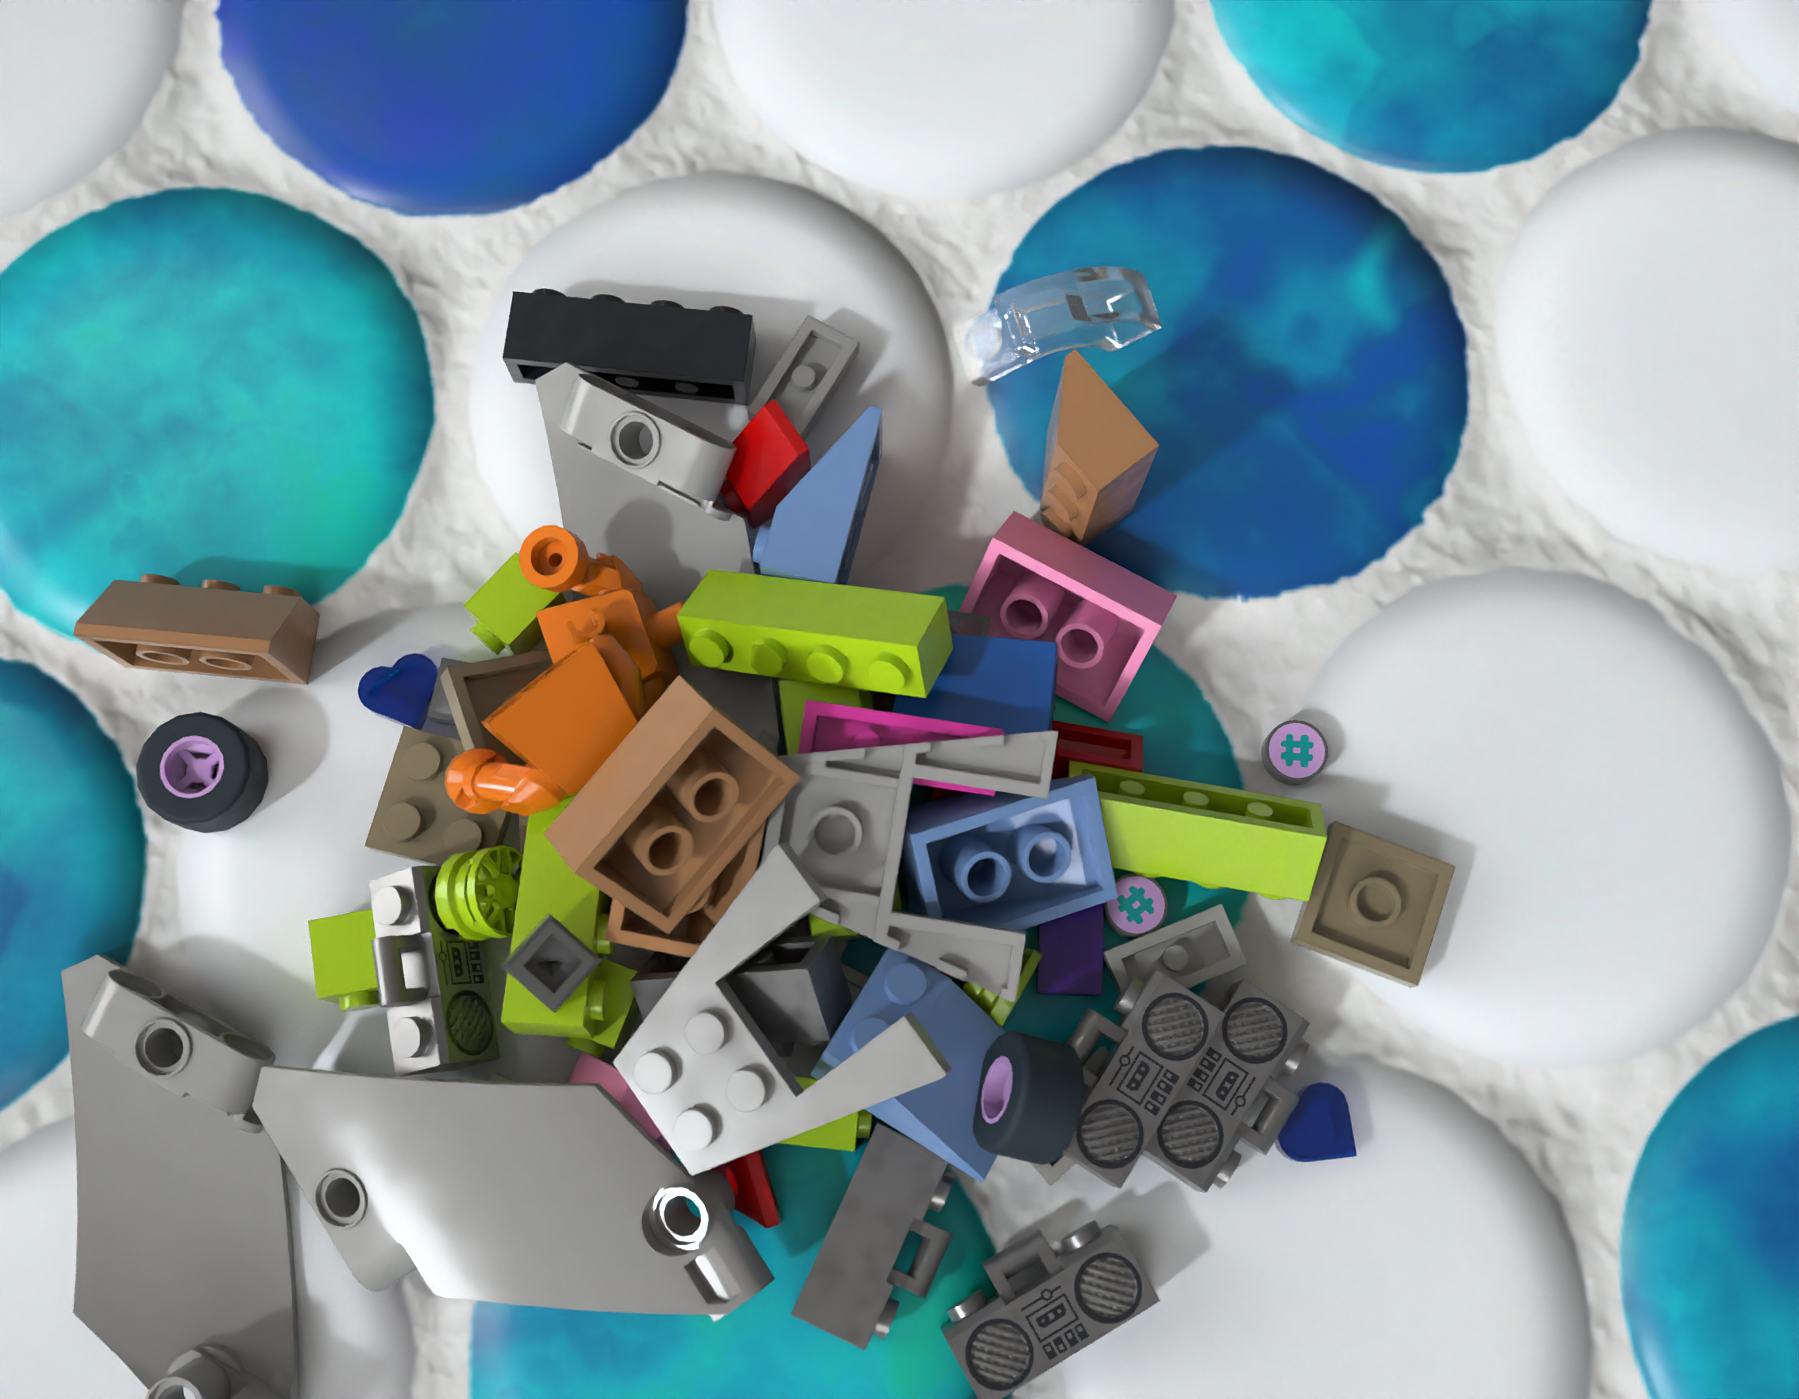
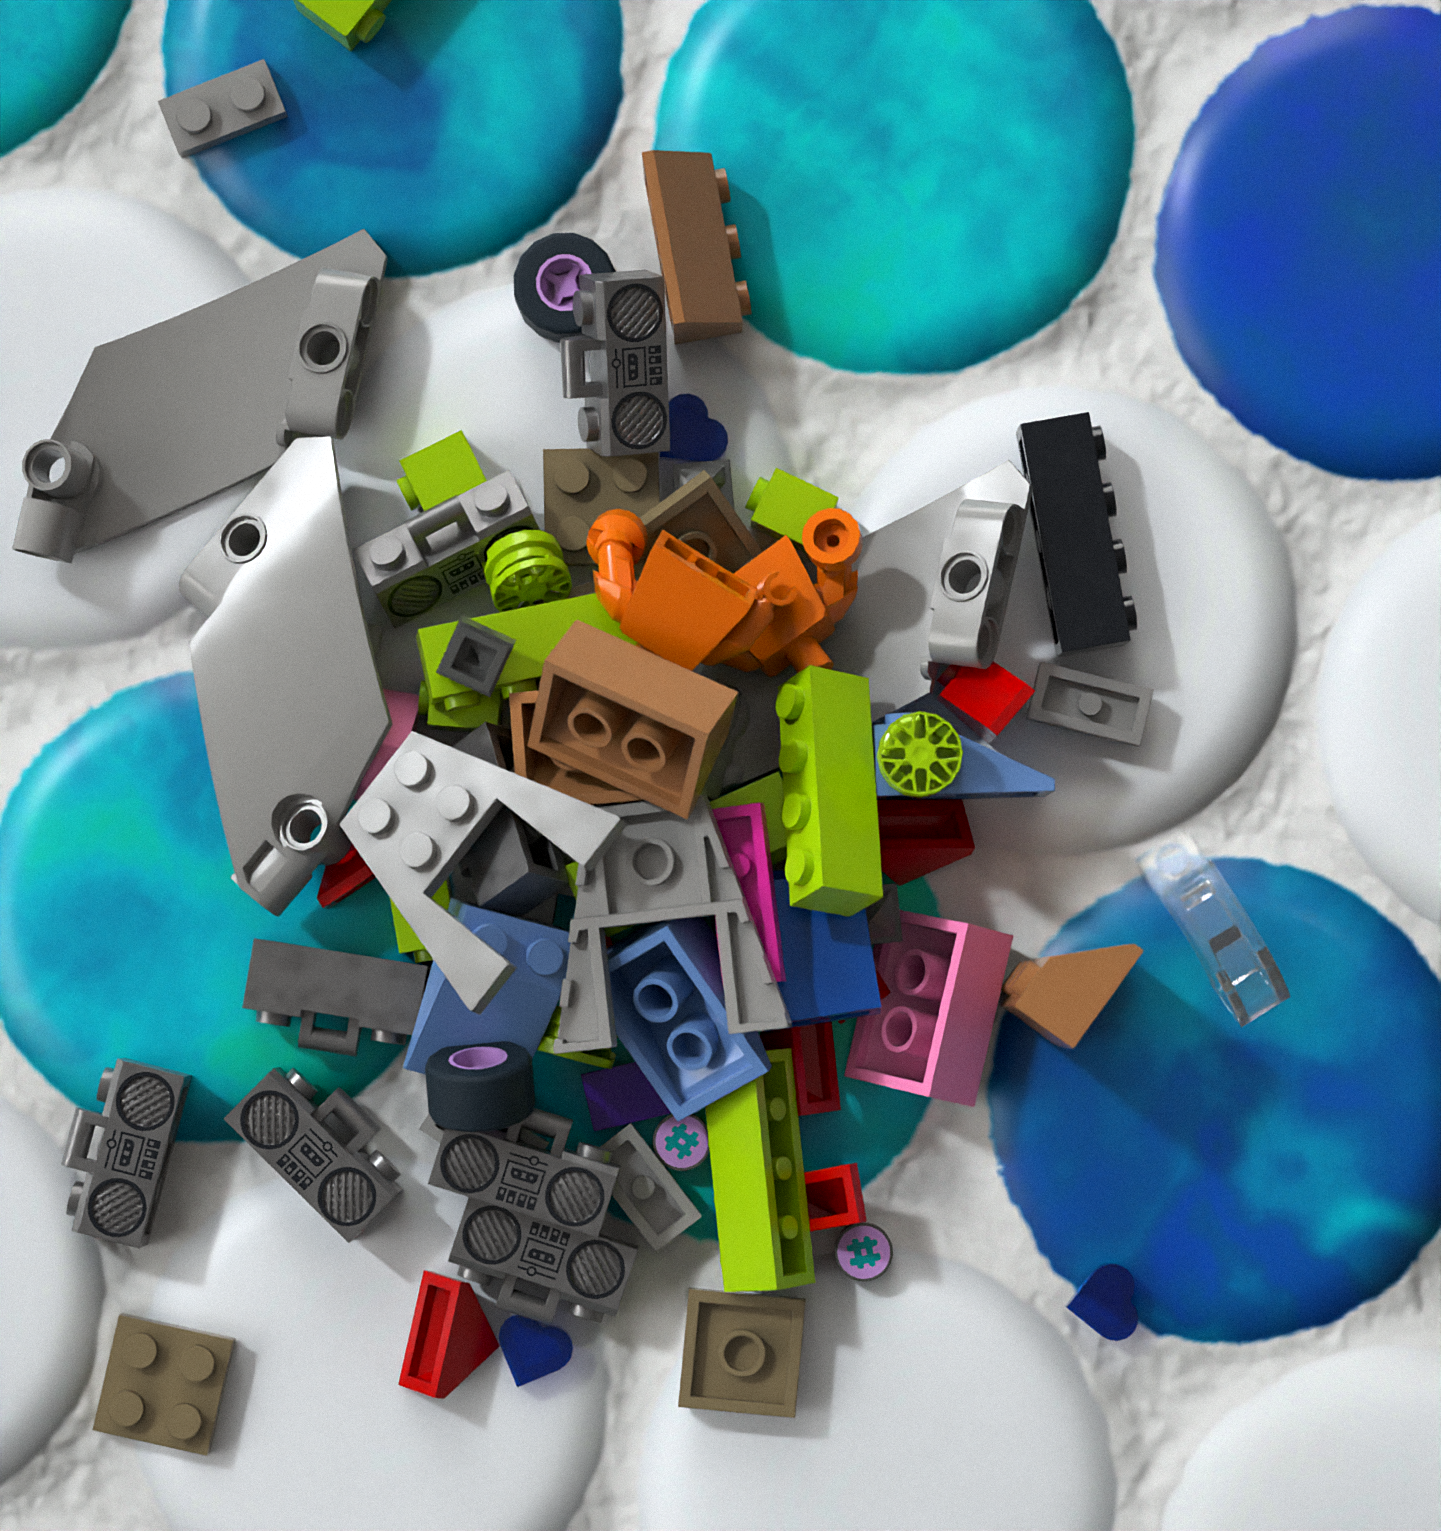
camera: 75 degrees right, 10 degrees up
none -> red slope [398,1270,500,1399]
none -> flat silver piece [560,270,670,457]
none -> red slope [804,1163,867,1232]
none -> lime wheel [877,711,963,798]
none -> red slope [877,799,975,886]
none -> clear blue tile [1065,1263,1138,1341]

